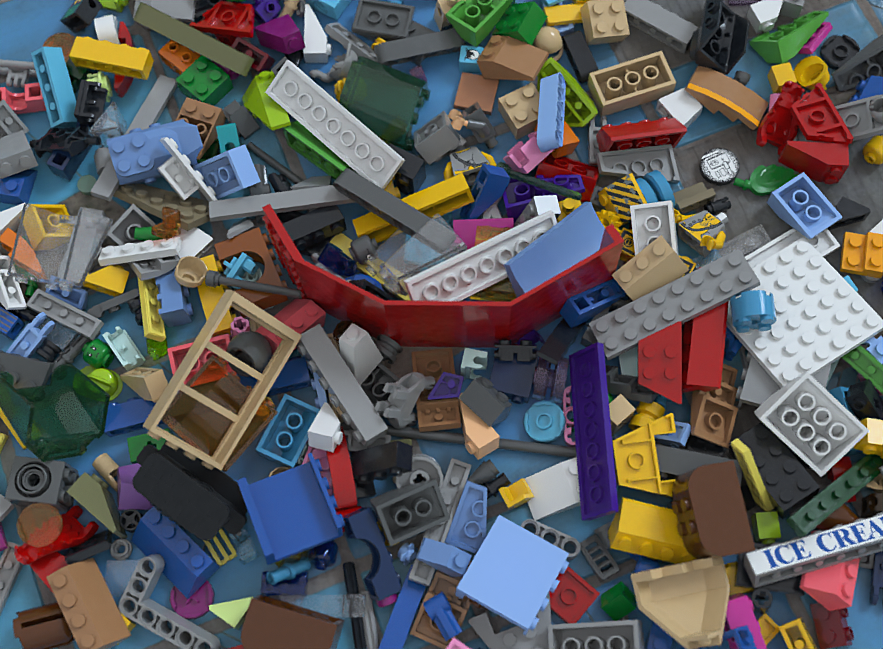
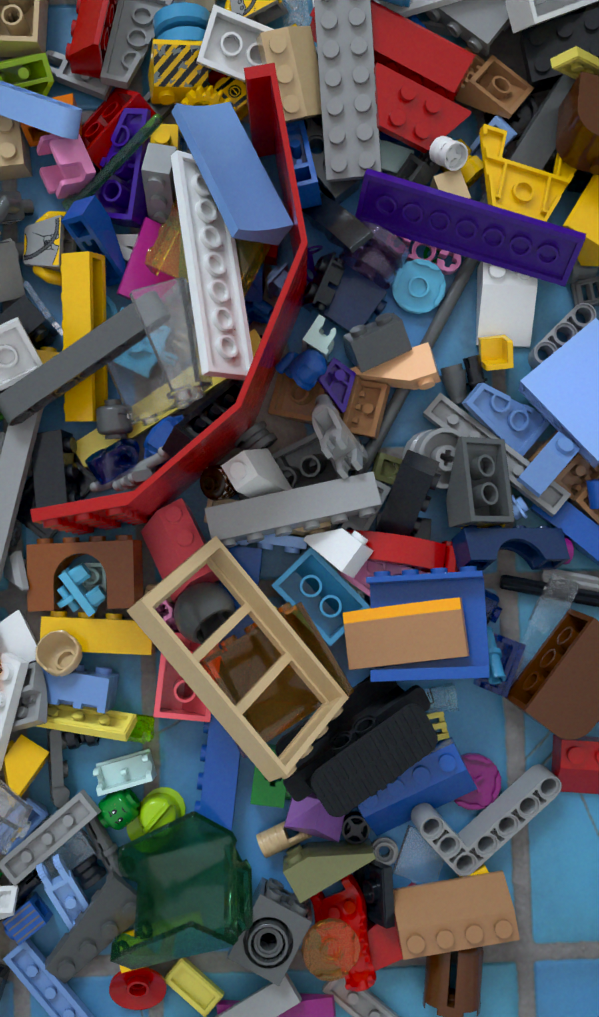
camera: 75 degrees left, 15 degrees up
tan slope [119,367,168,403] -> none
dark grey piece [205,270,302,298] -> none
yellowish green slope [209,597,253,630] -> none
none -> clear piece [23,281,63,336]
none -> blue piece [275,349,327,391]
none -> medium nougat slope [342,597,470,670]
none -> white wheel [429,136,468,171]

